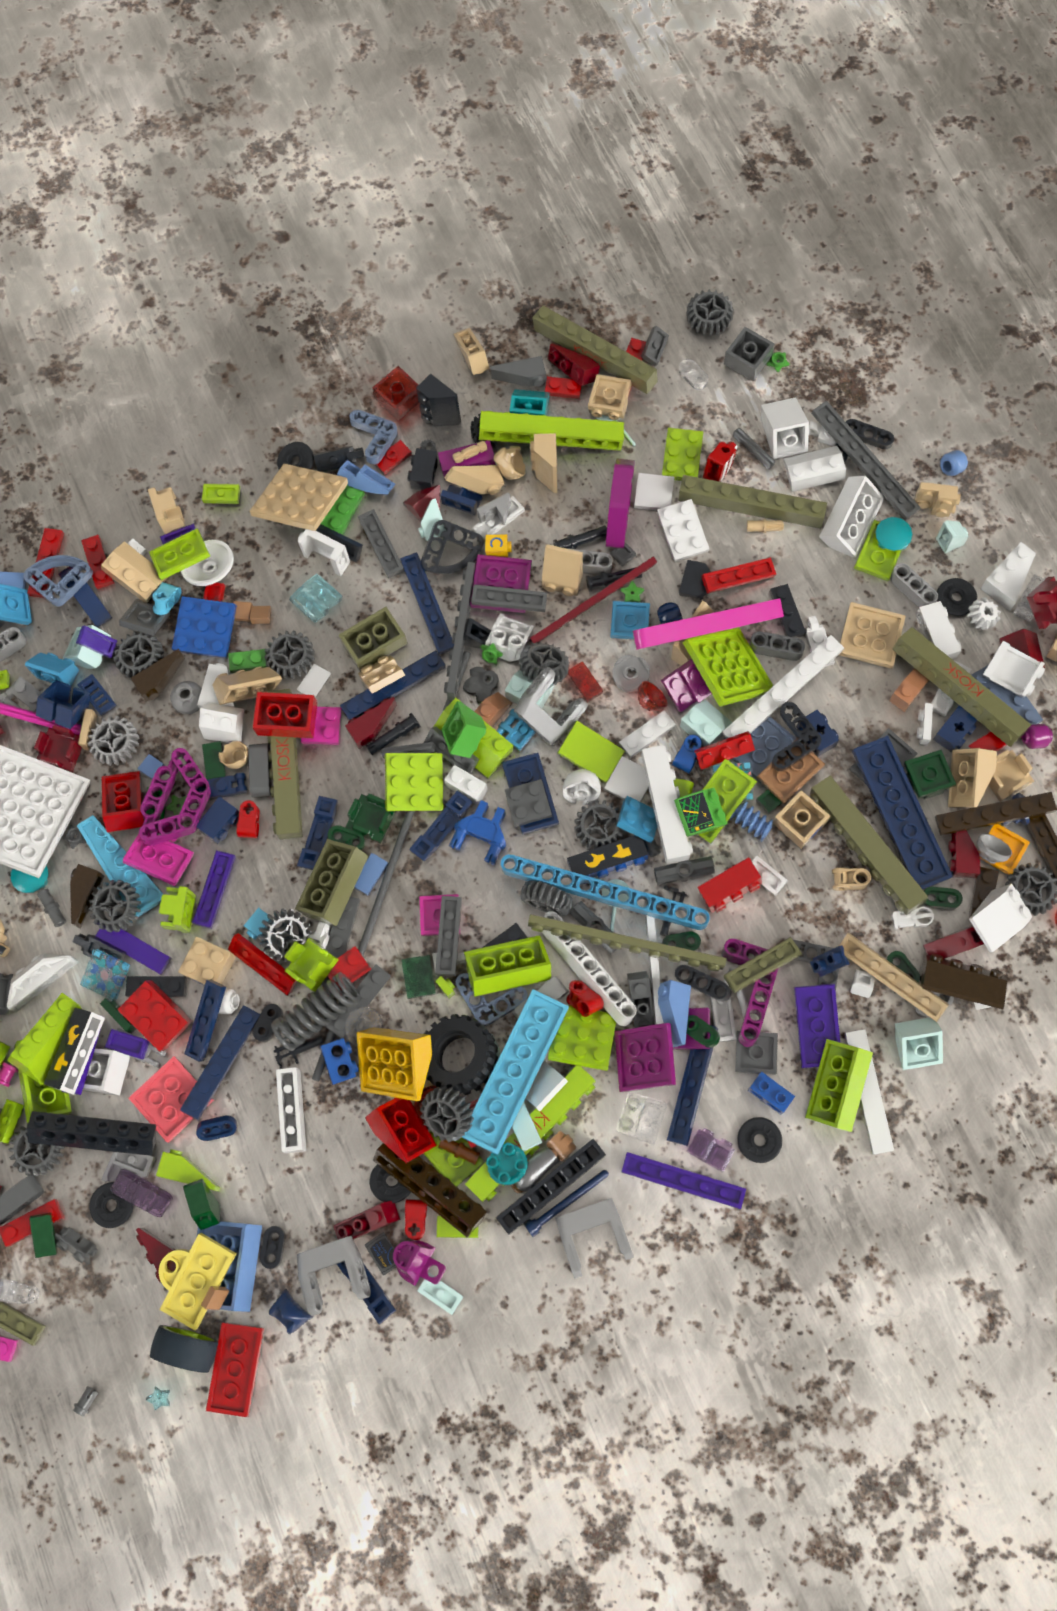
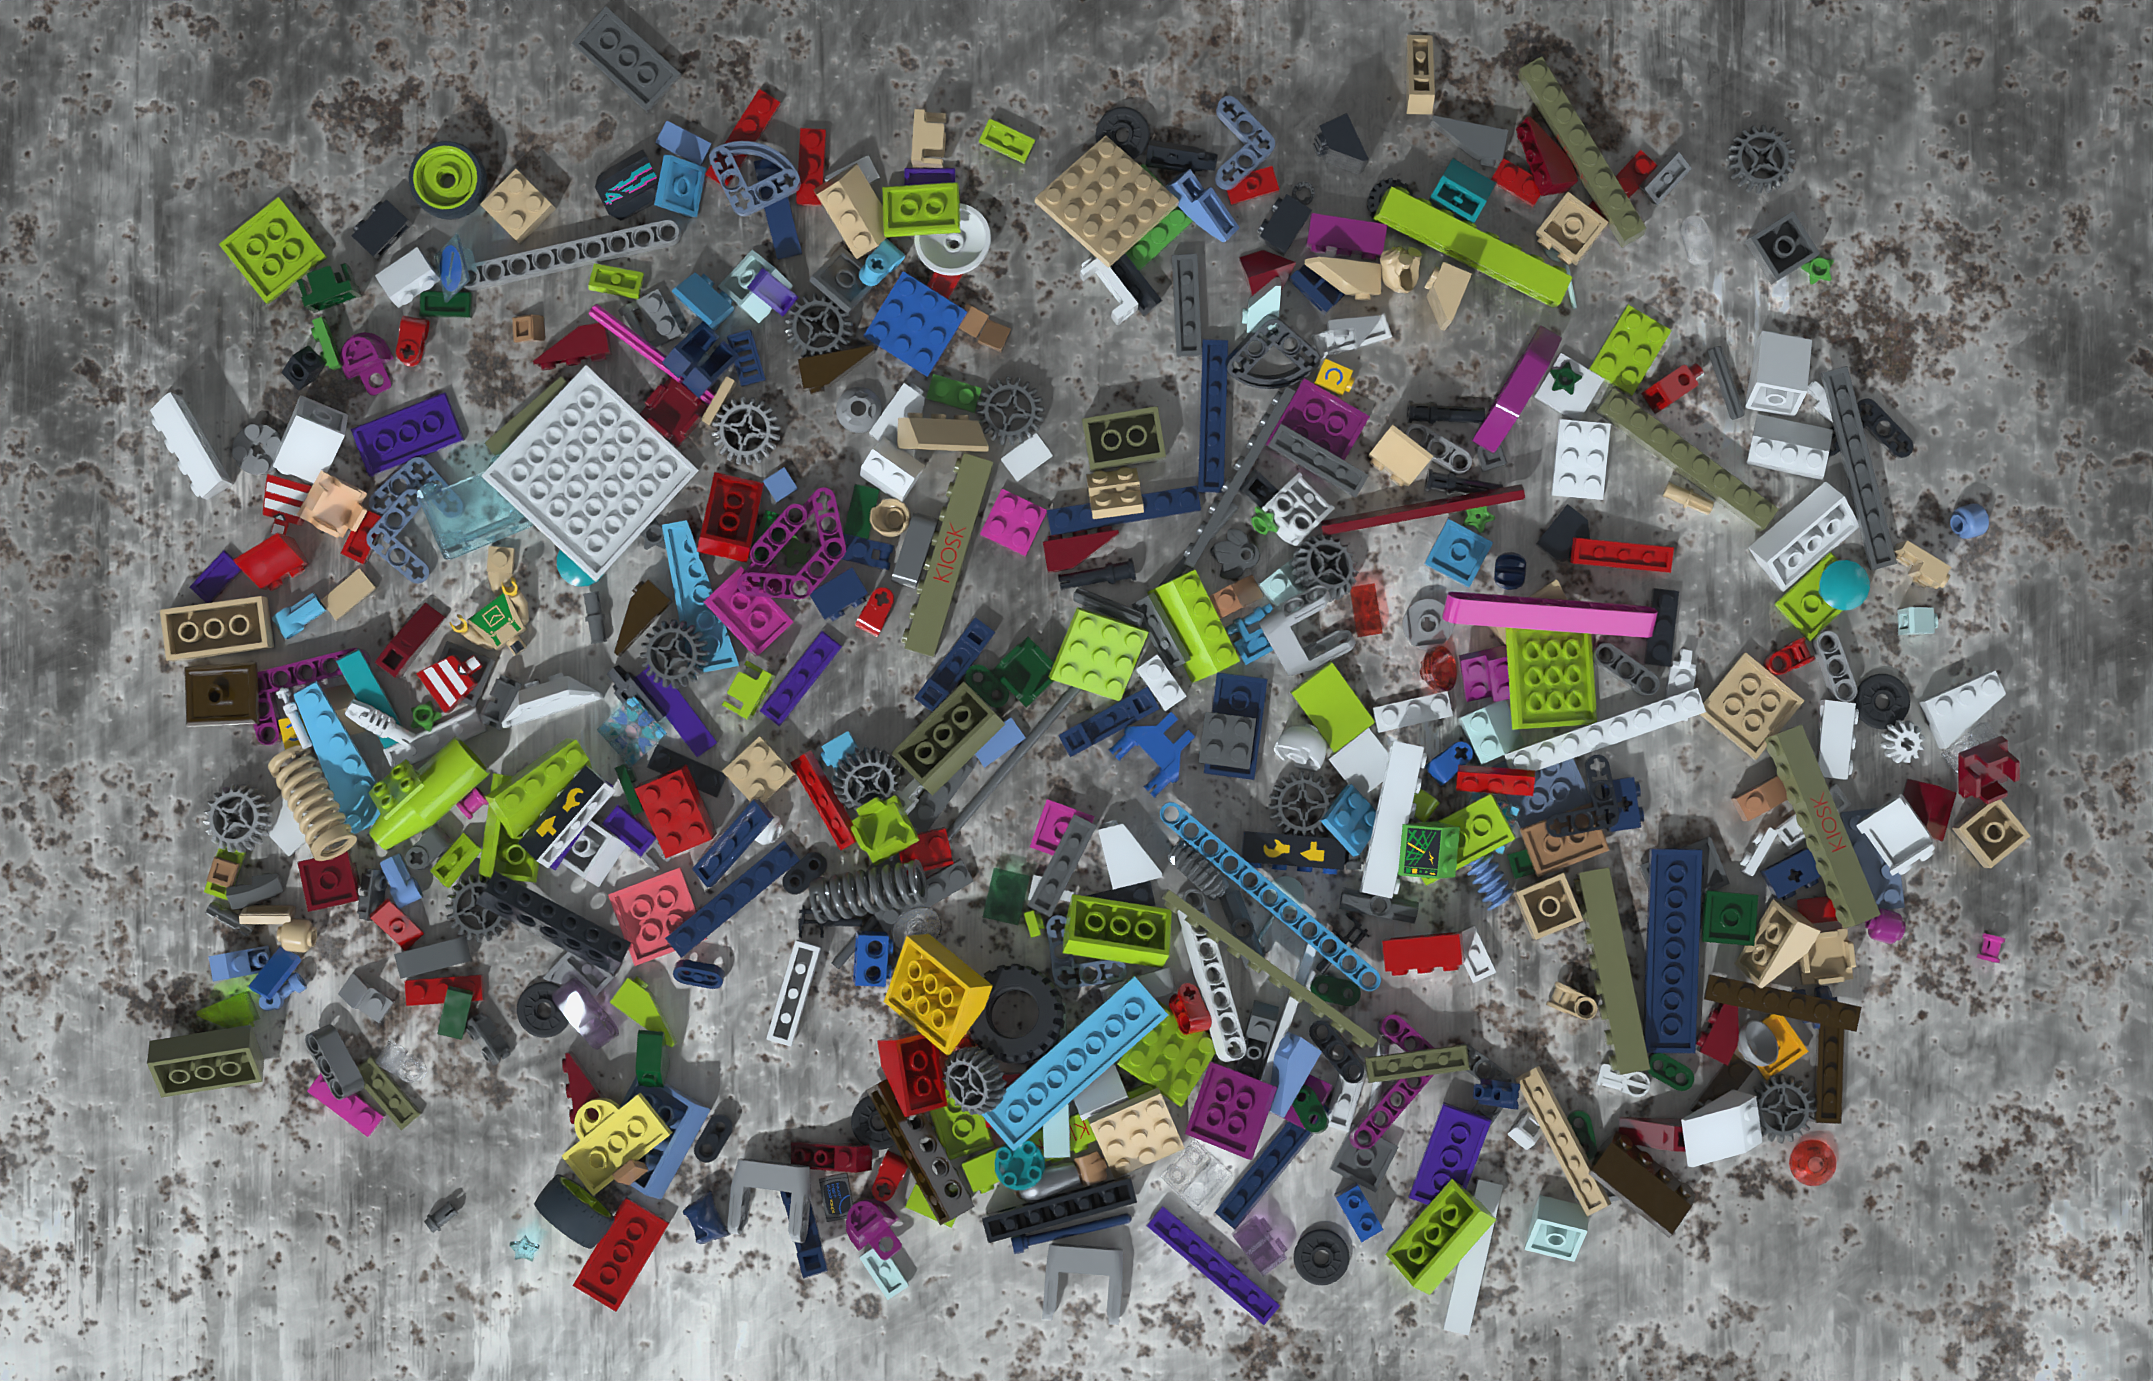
camera: 15 degrees right, 15 degrees up
red brick [253,692,318,739] -> none
clear light blue slope [289,574,343,623] -> none
clear red brick [372,366,419,421] -> none
reddish brown pin [438,1139,480,1165] -> none
bright green slope [441,701,486,758] -> none
tan axle [453,441,487,463] -> none
none -> tan plate [1088,1088,1185,1179]
none -> white slope [1098,820,1163,889]
none -> dark green plate [1550,362,1582,395]
none -> red piece [1763,636,1816,676]

